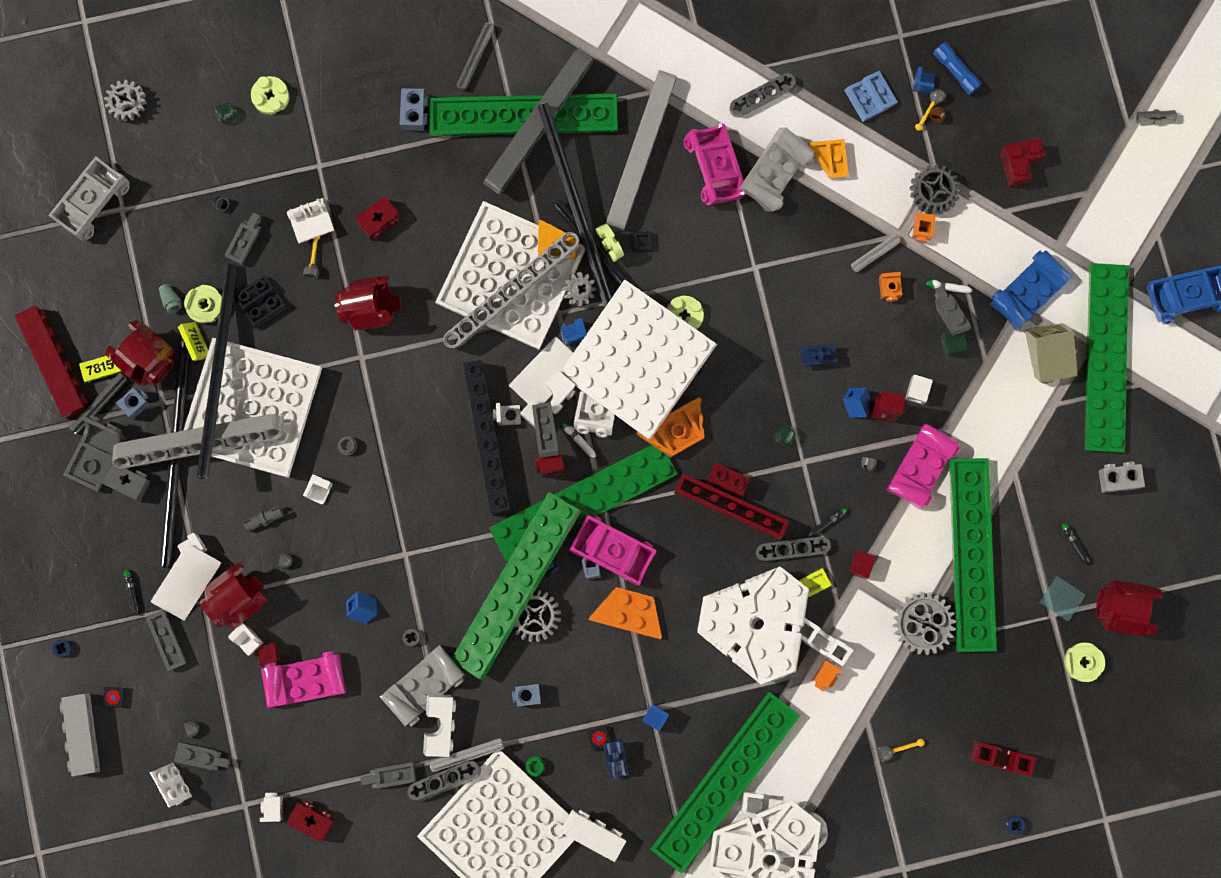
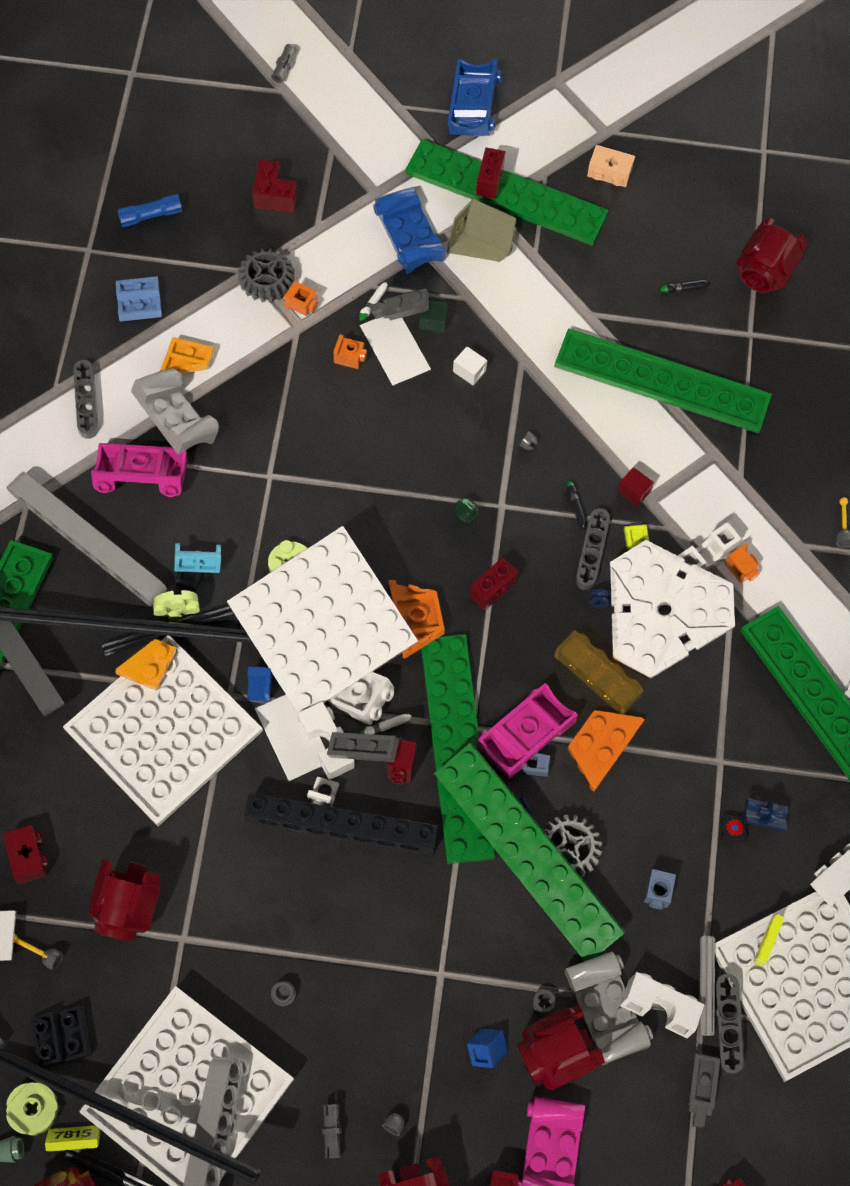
camera: 70 degrees left, 15 degrees down
white panel [303,475,333,504] -> none
light grey beam [443,232,580,349] -> none
green plate [526,757,545,776] -> none
light grey gear [562,272,596,306] -> none
blue panel [642,705,669,732] -> none
dark red brick [674,474,789,541] -> none
dark blue hips [800,343,837,367] -> none
blue panel [843,387,873,418] -> none
light grey axle [851,234,901,272] -> none
dark red arch [871,391,907,423] -> none
dark pink piece [886,423,960,510] -> none
light grey gear [892,592,956,655] -> none
blue panel [912,67,935,94] -> none
hinge [915,88,947,131] -> none
reddish brown hinge [929,106,946,123] -> none
clear light blue piece [1039,576,1085,621] -> none
yellowish green plate [1064,643,1105,682] -> none
light grey brick [1099,462,1145,493] -> none
none -> medium azure hinge [174,543,221,573]
none -> white sticker [360,317,431,385]
none -> dark red brick [476,147,506,199]
none -> dark red piece [517,1005,605,1090]
none -> clear yellow brick [555,630,644,715]
none -> light nougat brick [587,145,635,187]
none -> dark blue bush [589,589,611,607]
none -> neon yellow tile [754,914,784,967]

